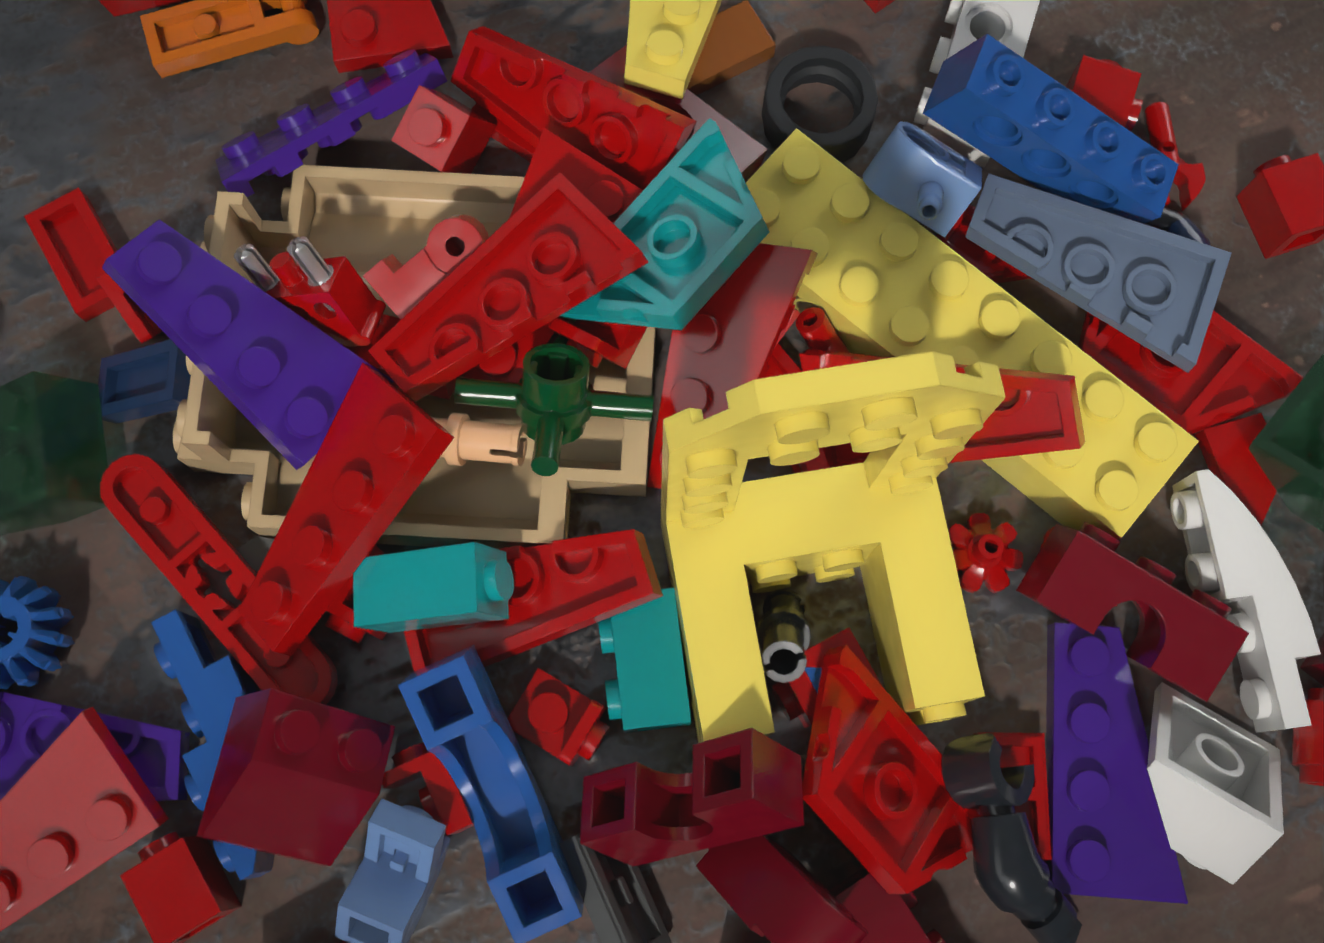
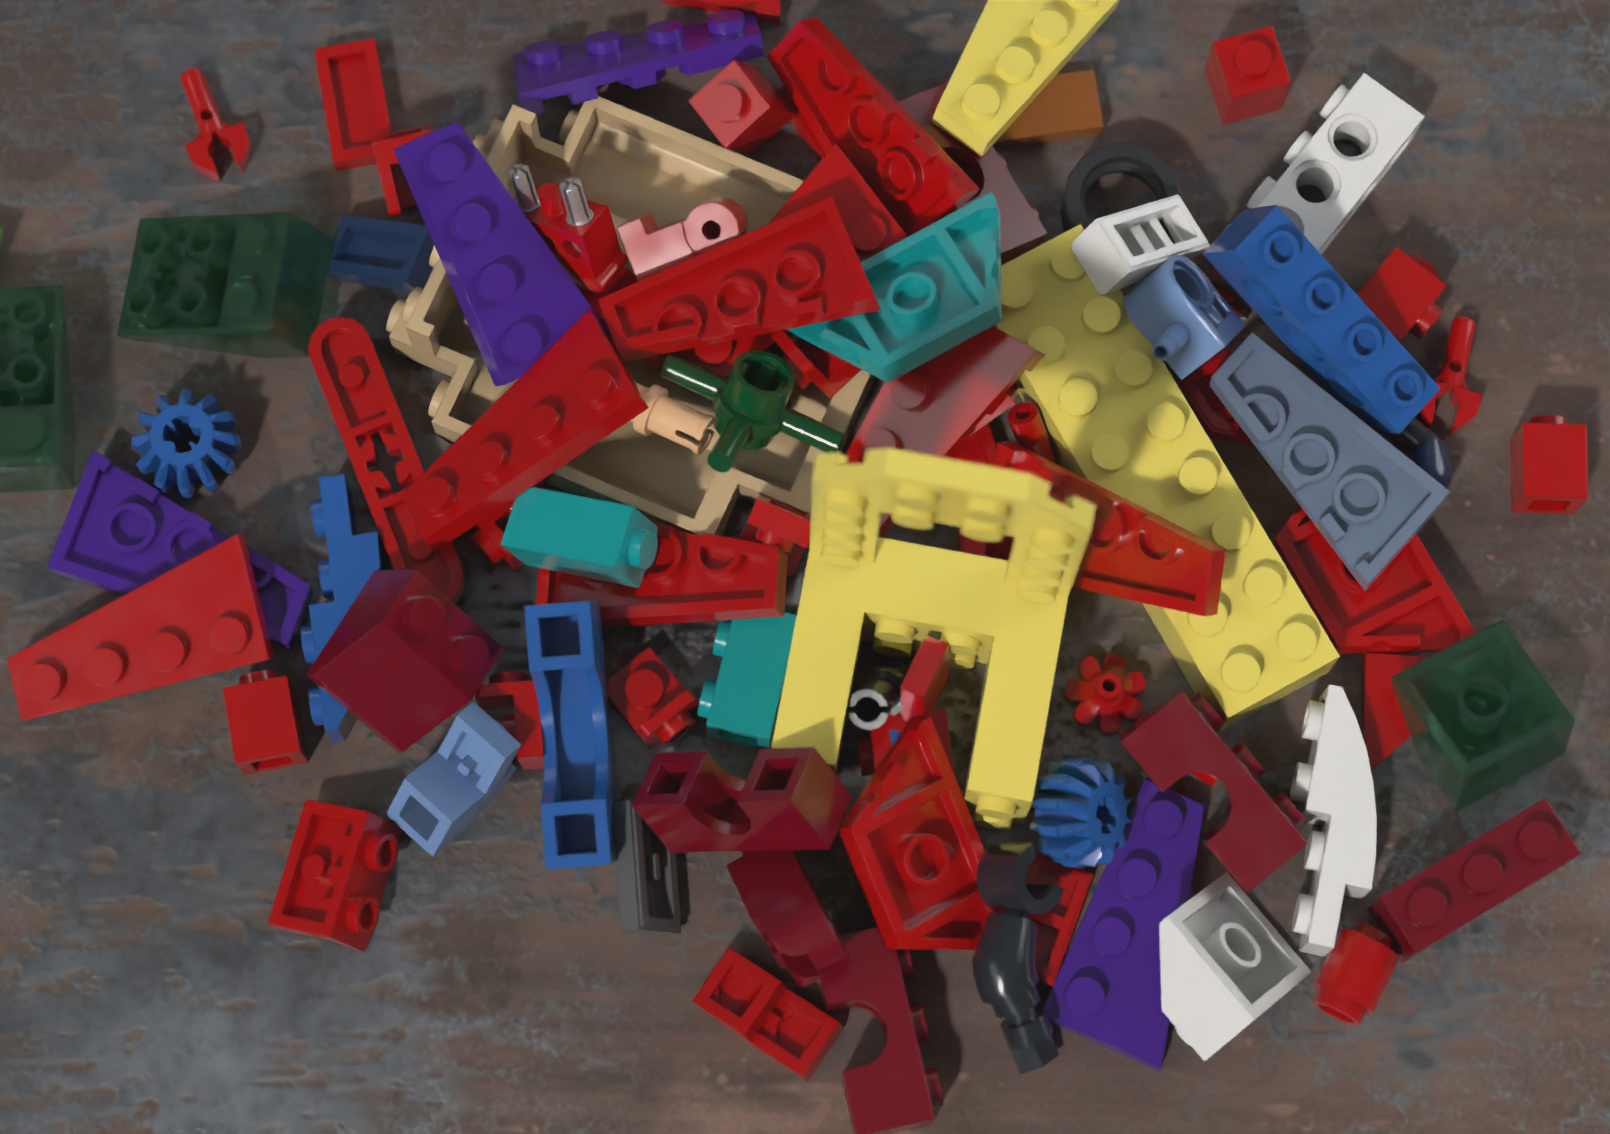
camera: 20 degrees right, 0 degrees up
none -> red bracket [739,493,811,576]
none -> red tile [900,636,949,722]
none -> blue gear [1030,757,1132,869]
none -> white slope [1071,194,1210,294]

